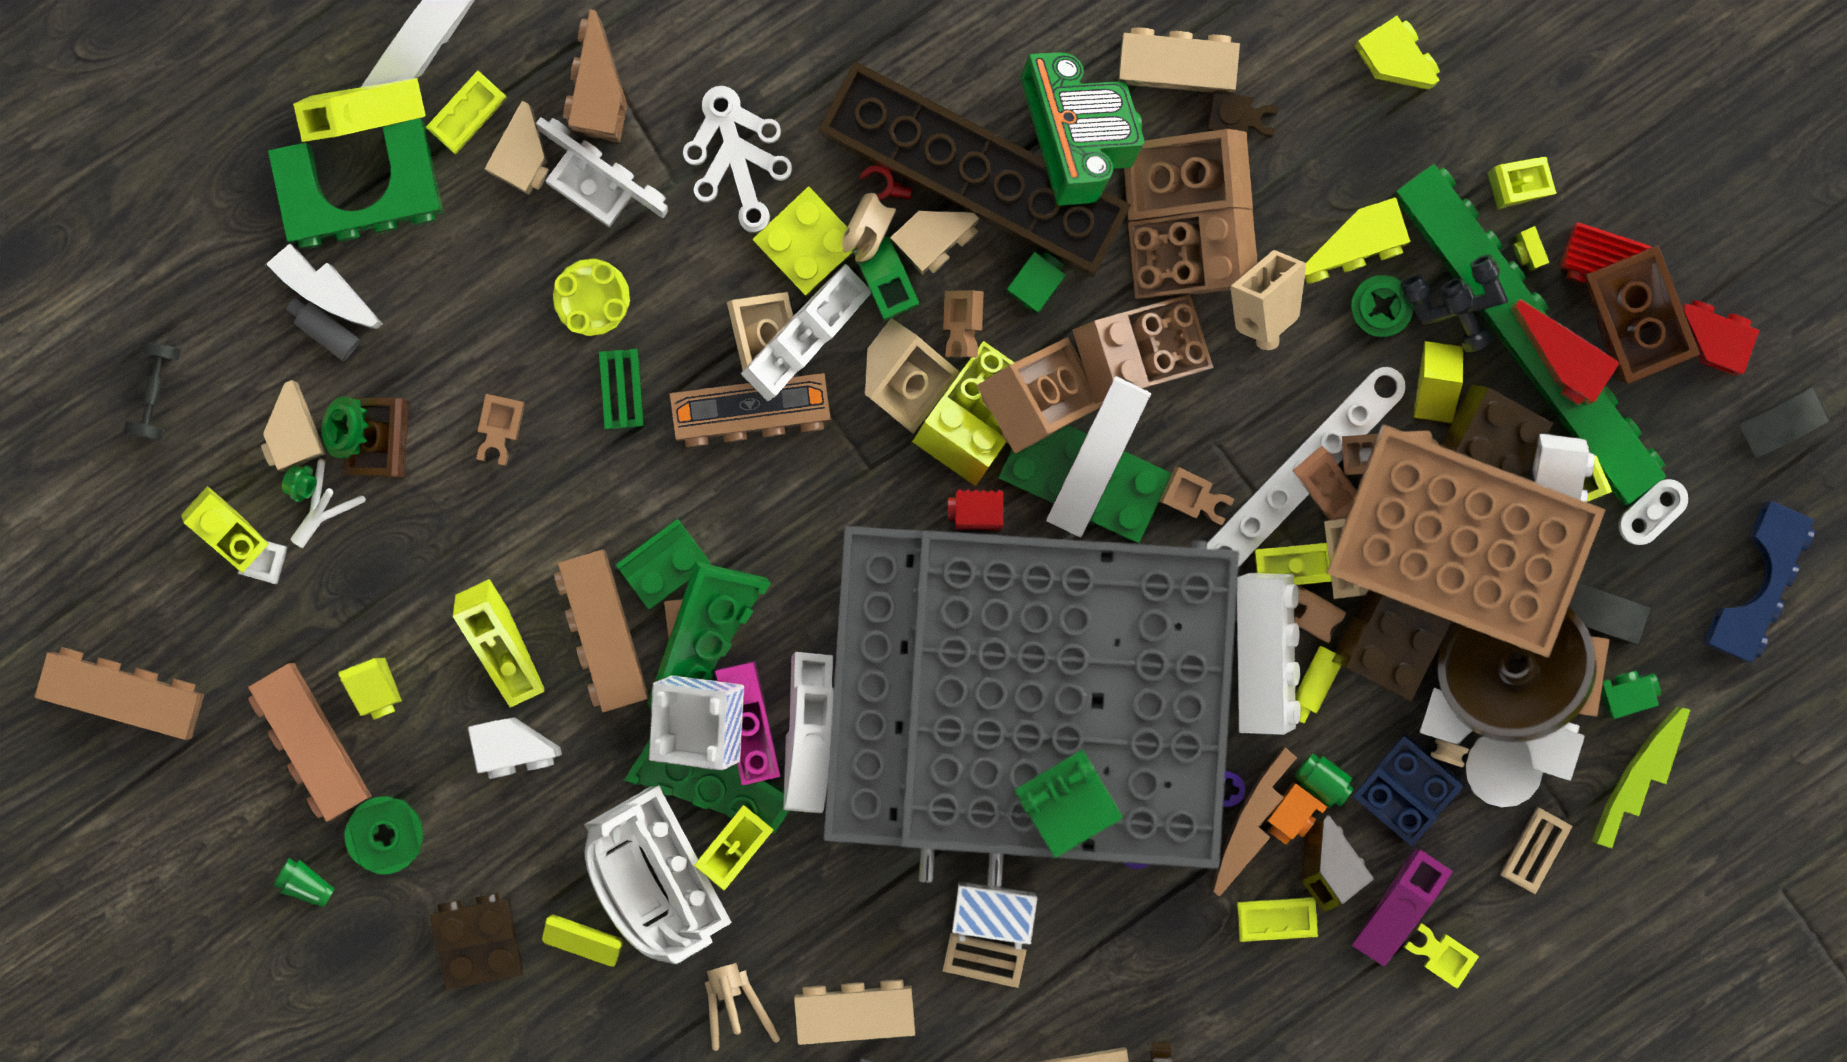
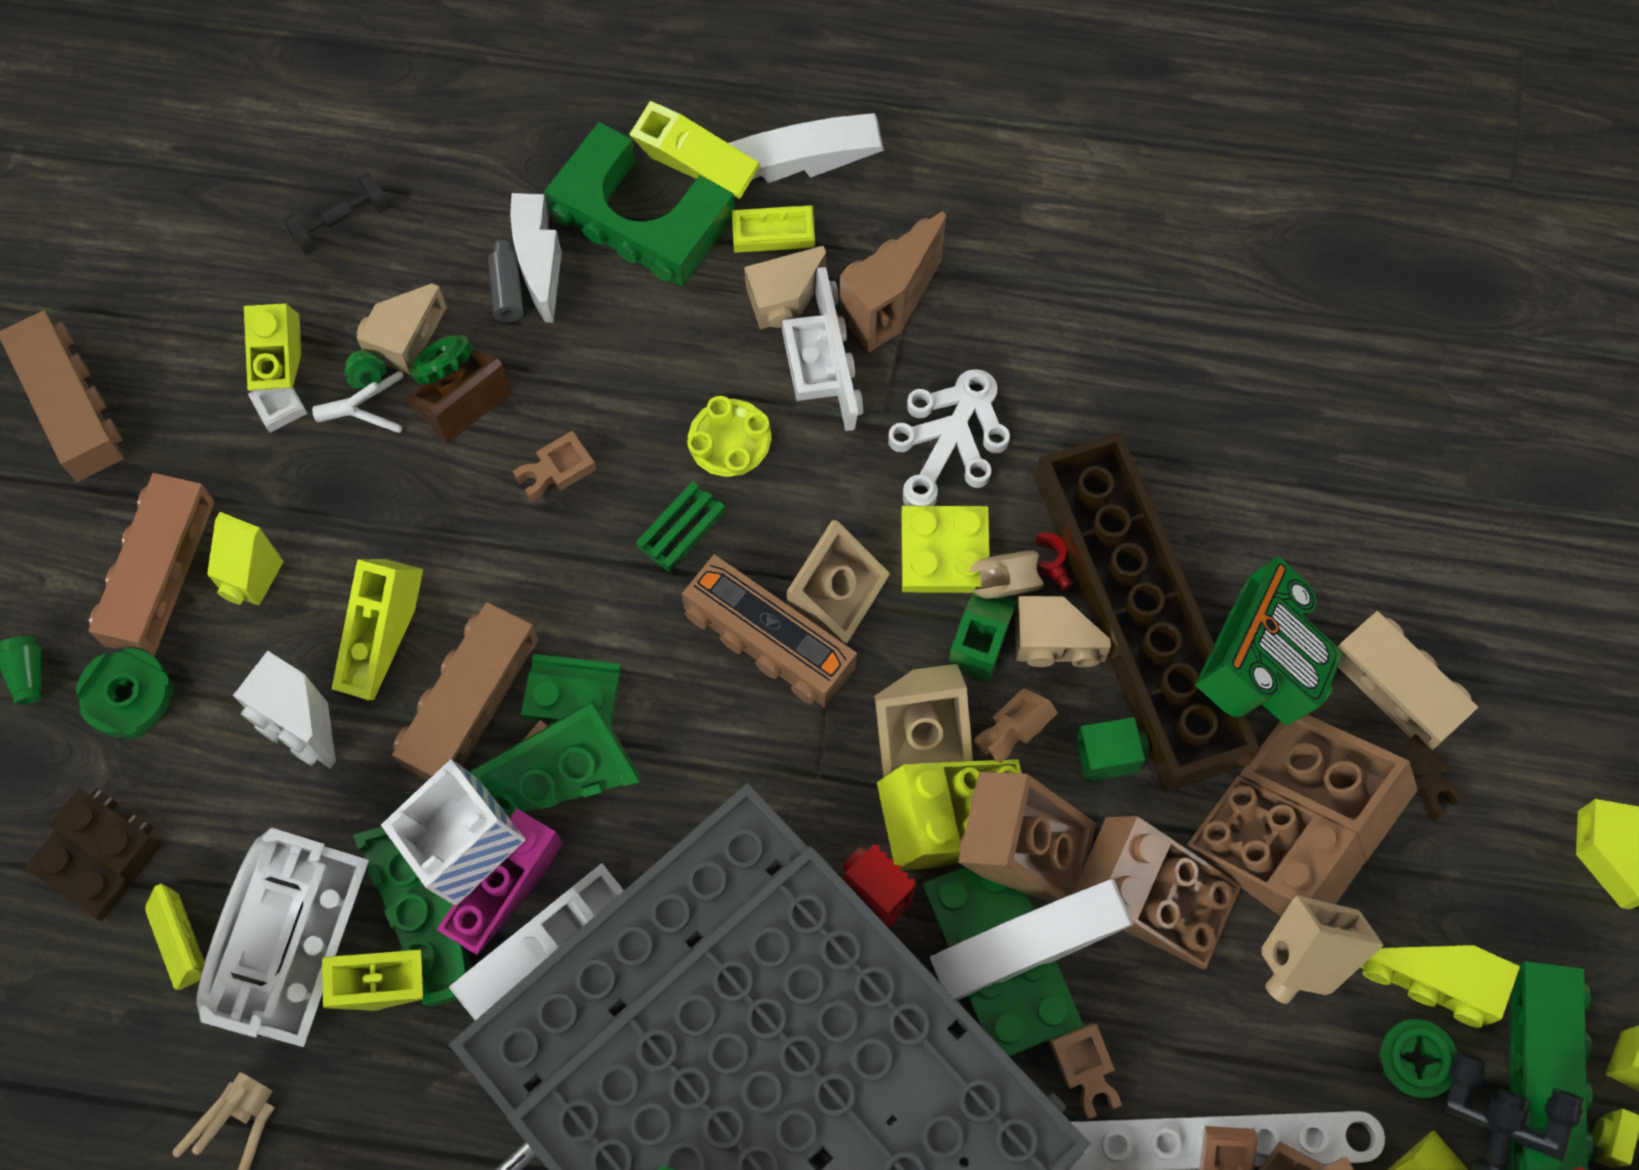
camera: 40 degrees right, 20 degrees down
white slope [741,264,871,401] -> none

